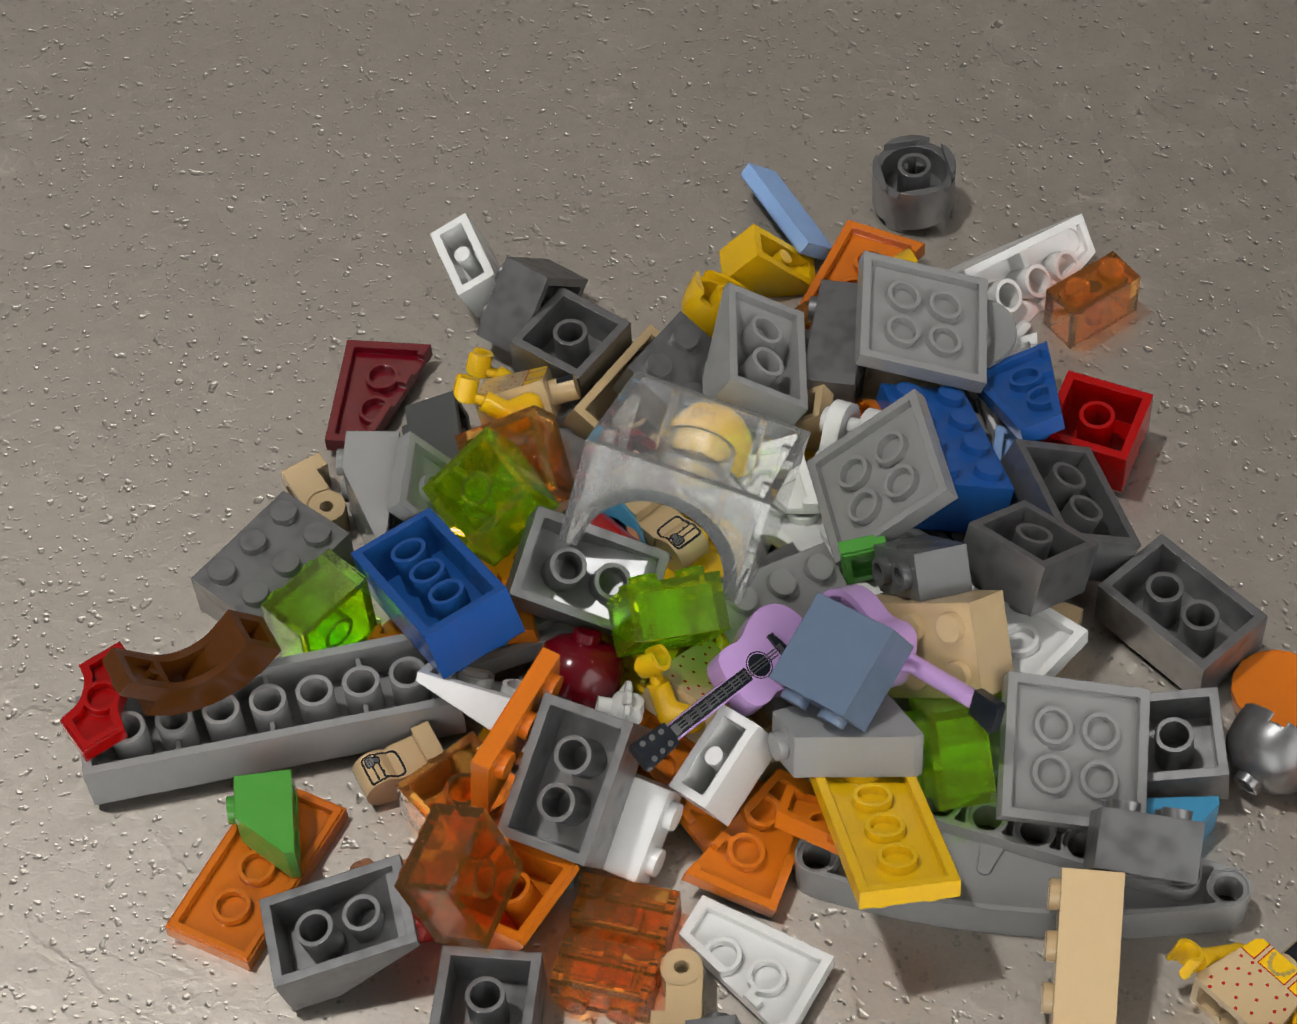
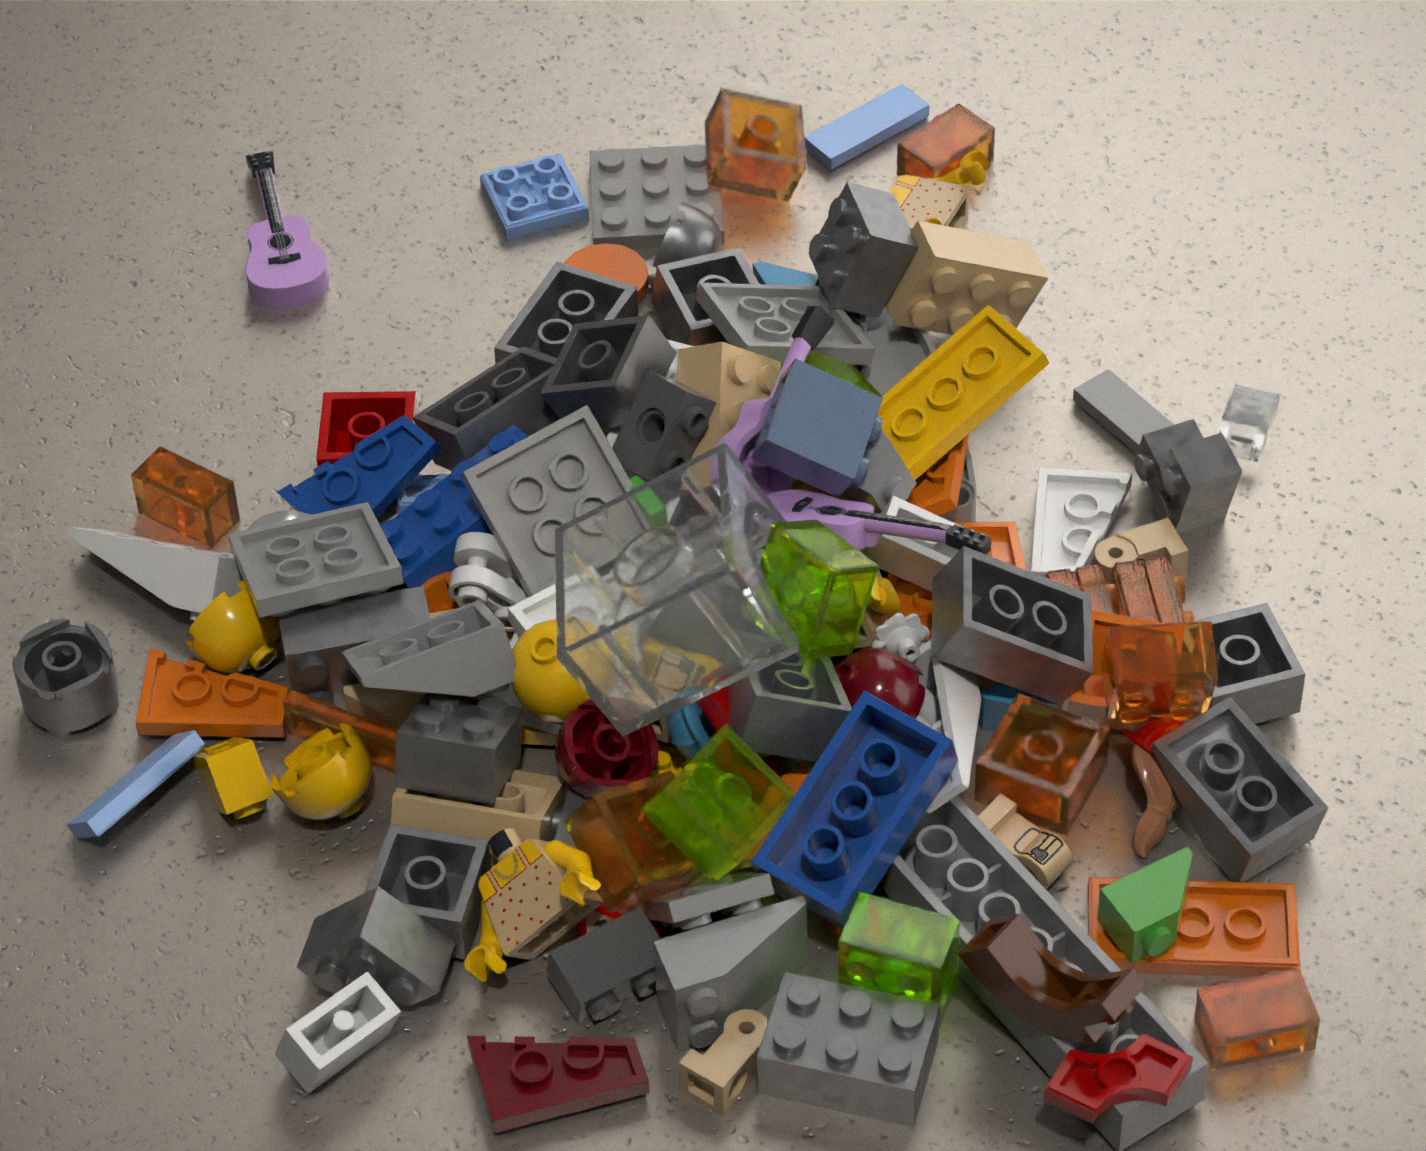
camera: 115 degrees left, 5 degrees down
orange wing [471,647,564,814] -> none
none -> clear orange brick [1194,968,1320,1071]

